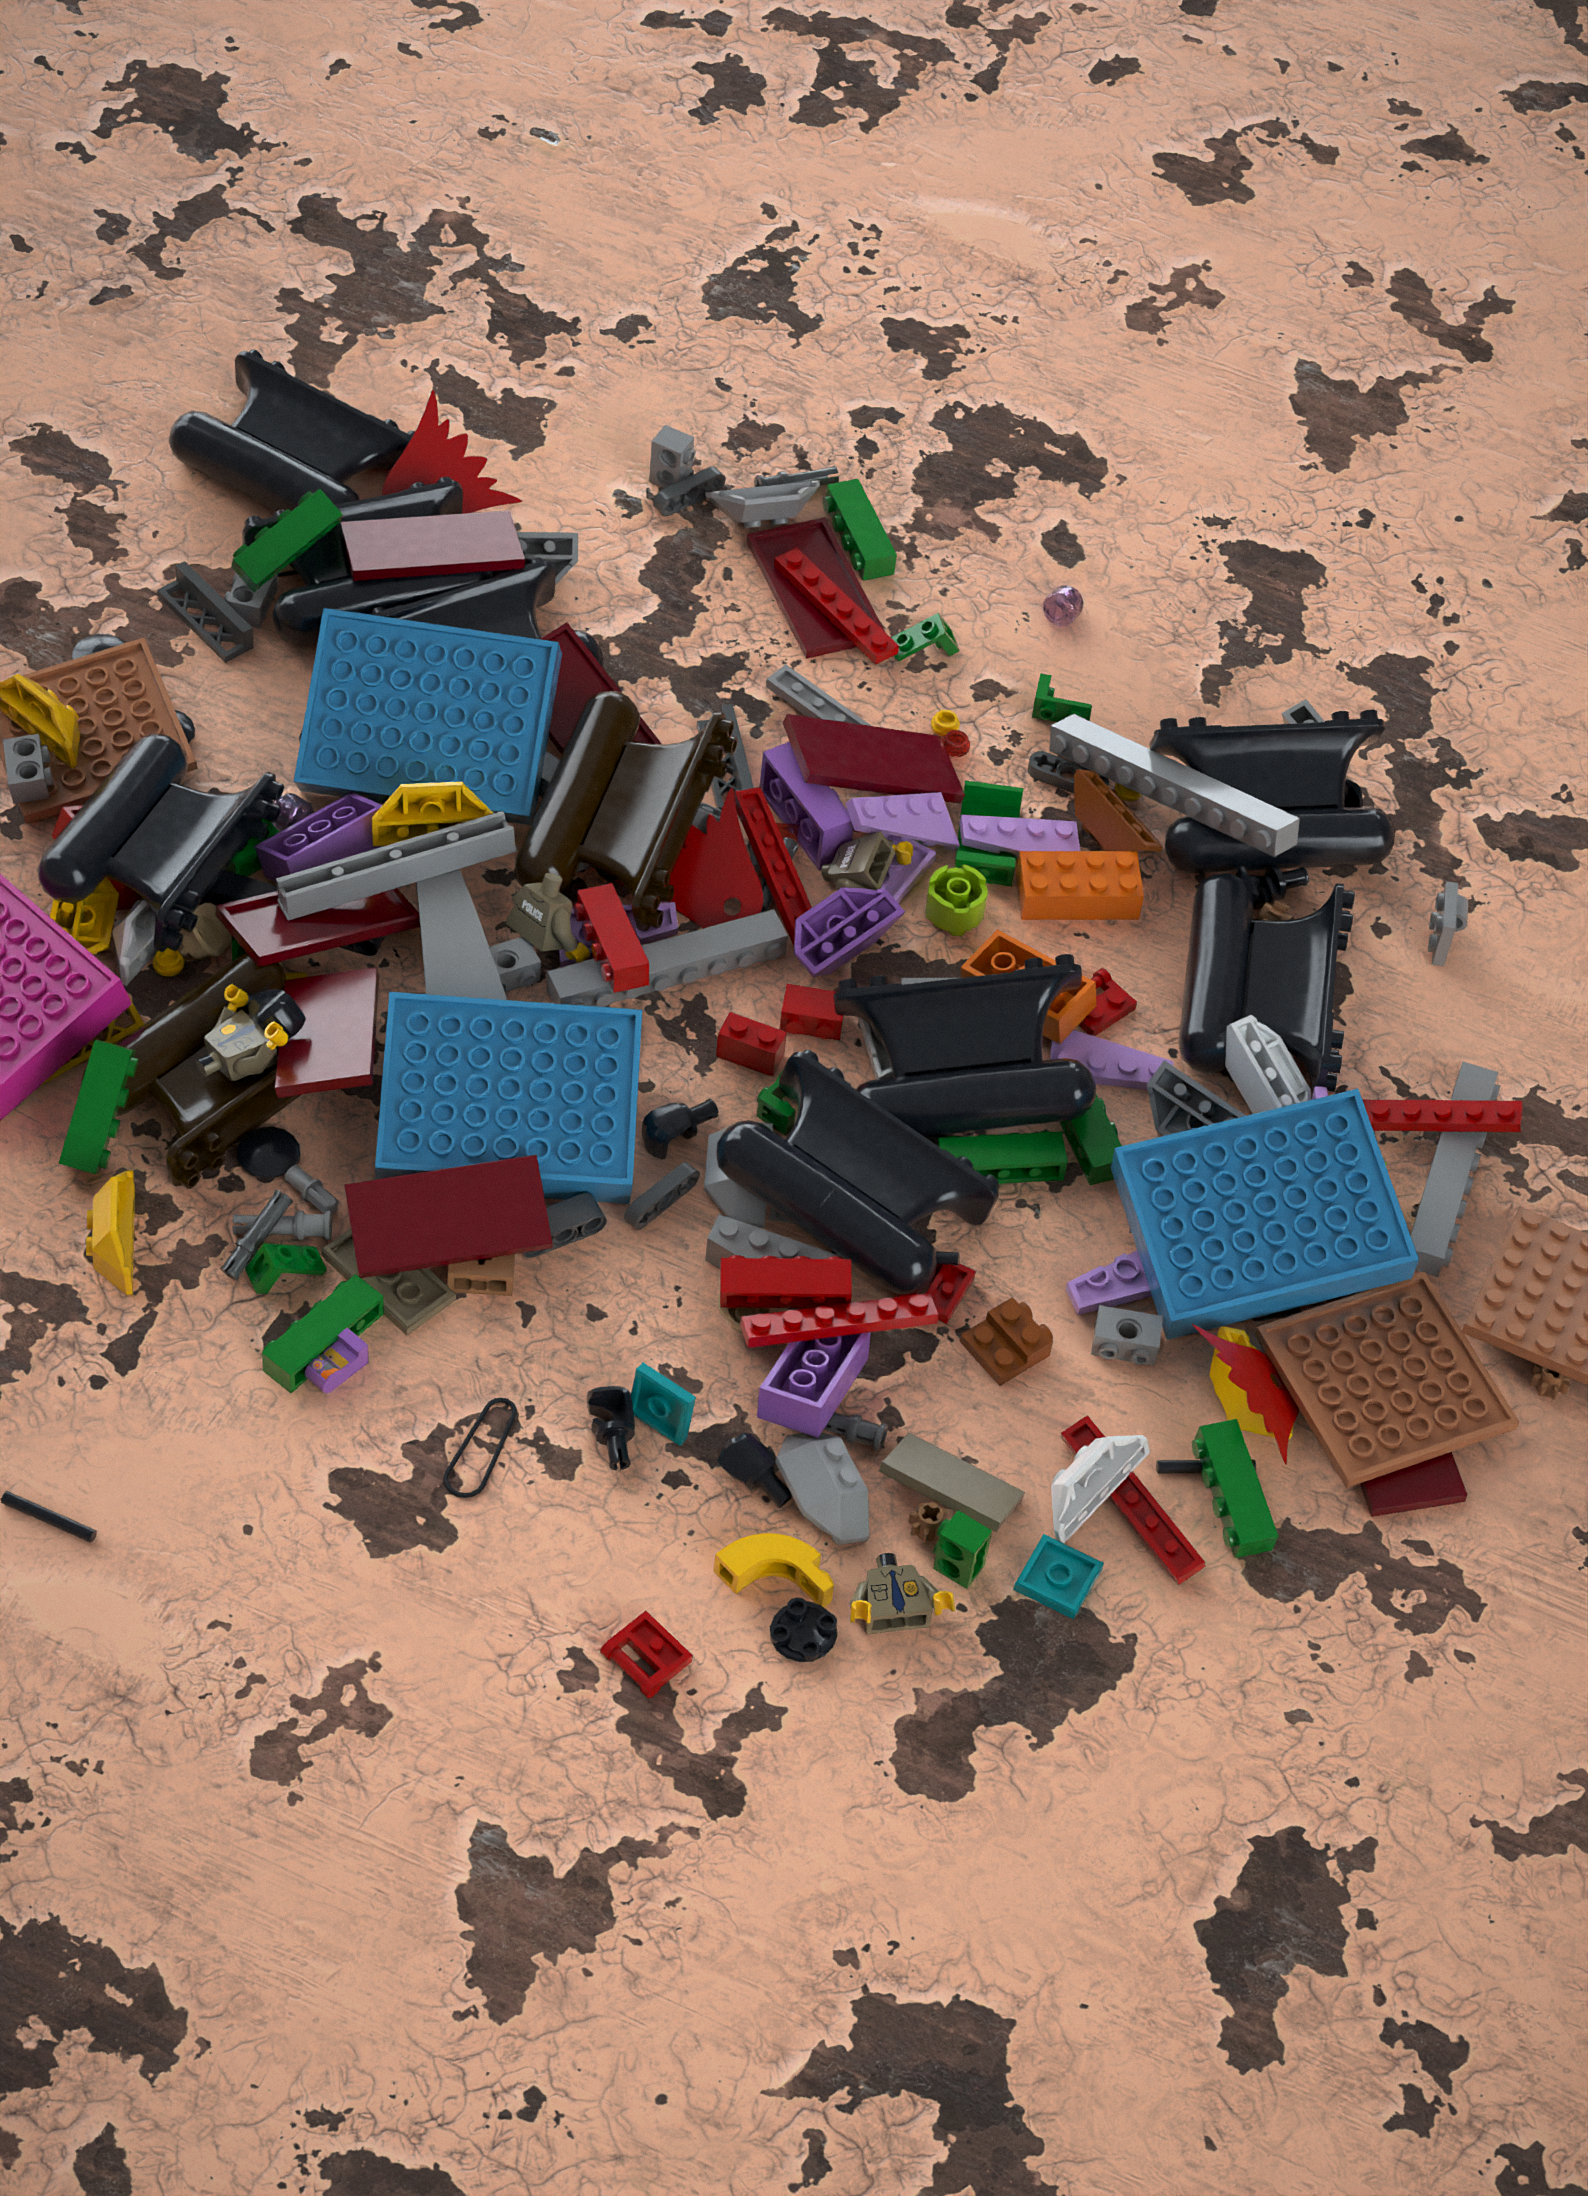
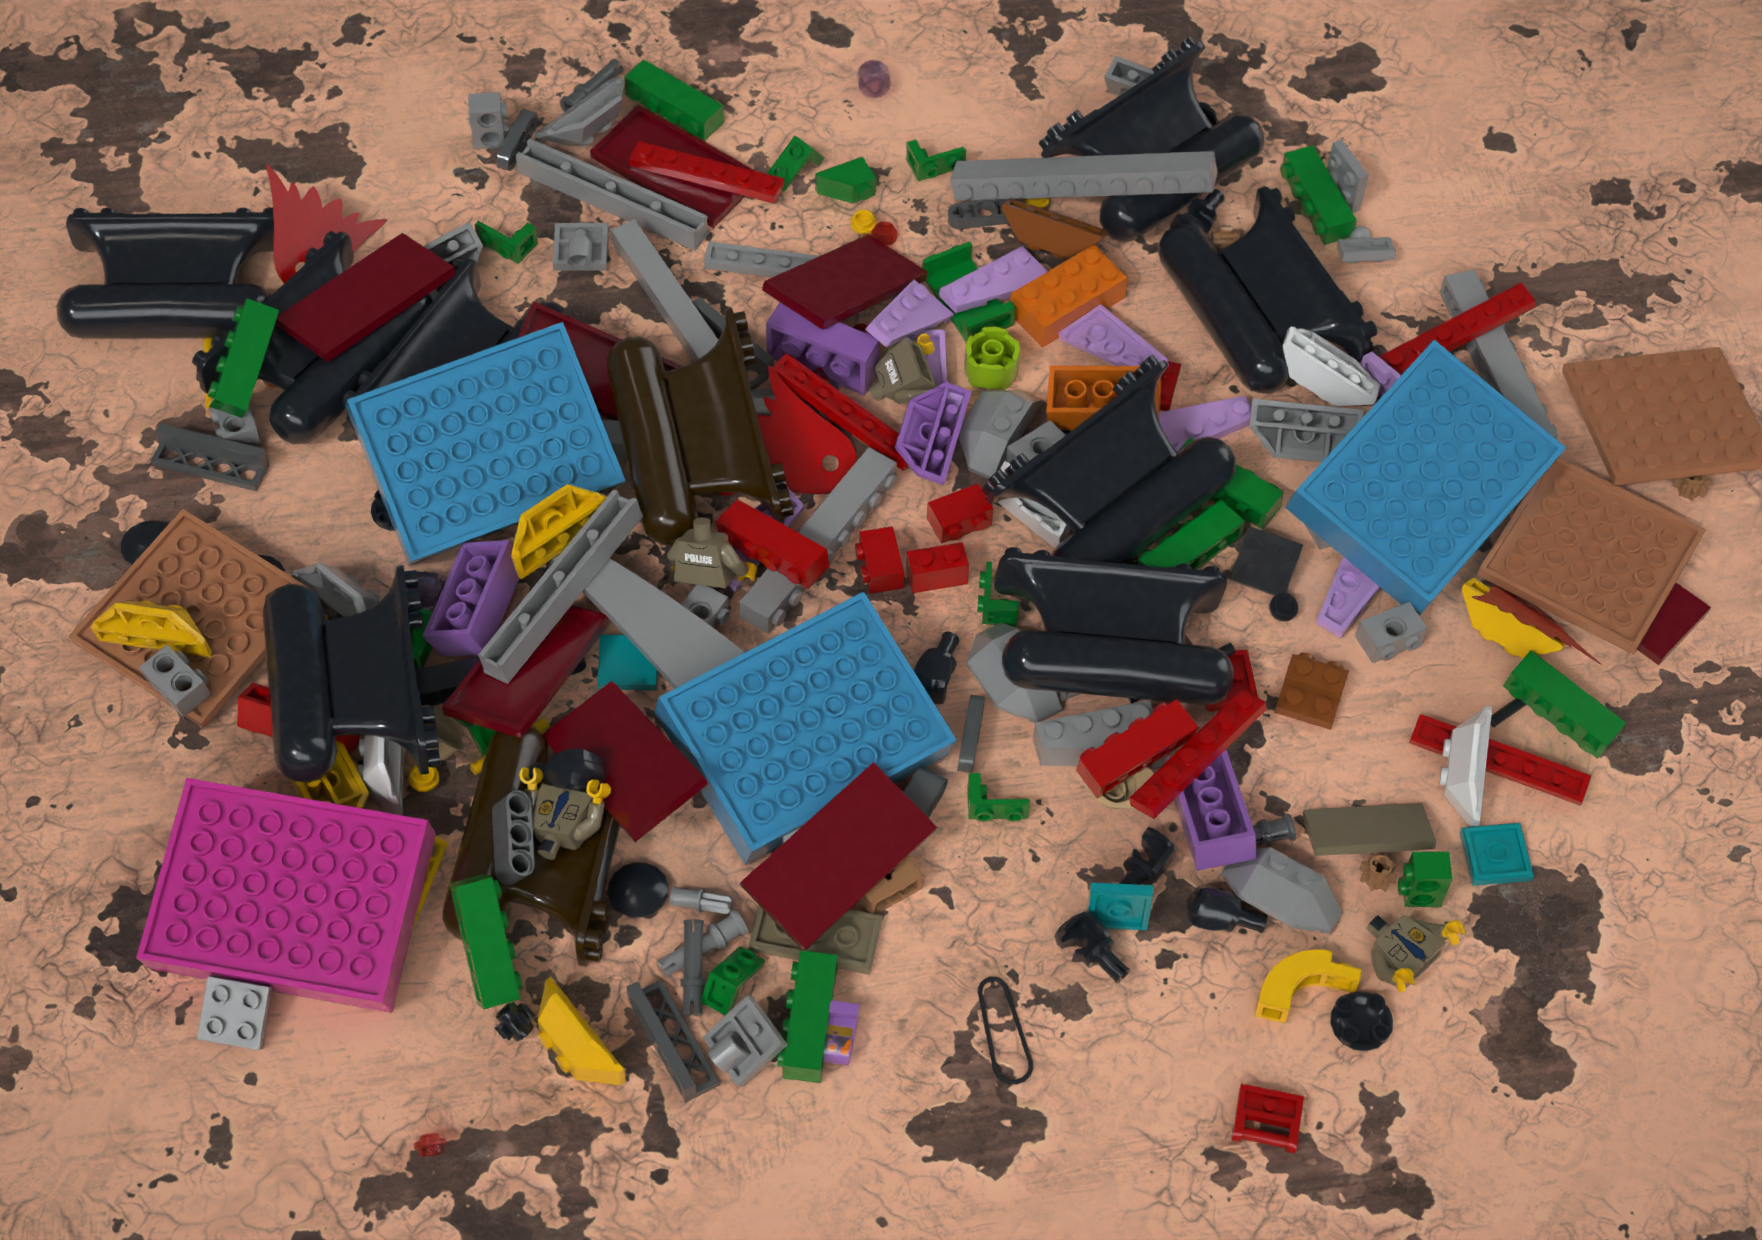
camera: 30 degrees left, 5 degrees up
none -> light grey wedge [291,563,379,619]
none -> green bracket [474,221,538,264]
none -> dark grey beam [492,790,534,886]
none -> black gear [495,1002,535,1042]
none -> light grey tile [516,138,709,251]
none -> light grey plate [553,223,609,271]
none -> teal tile [597,635,658,691]
none -> light grey tile [611,219,718,362]
none -> dark grey fence [626,980,719,1103]
none -> light grey plate [703,995,788,1087]
none -> green slope [815,156,876,204]
none -> red brick [855,526,904,594]
none -> light grey wedge [958,390,1043,479]
none -> green bracket [967,773,1030,822]
none -> lavender wing [1058,304,1169,366]
none -> black piece [1118,827,1176,885]
none -> black plate [1230,526,1303,596]
none -> black plate [1269,593,1298,622]
none -> green brick [1280,145,1357,245]
none -> light grey plate [1337,226,1396,263]

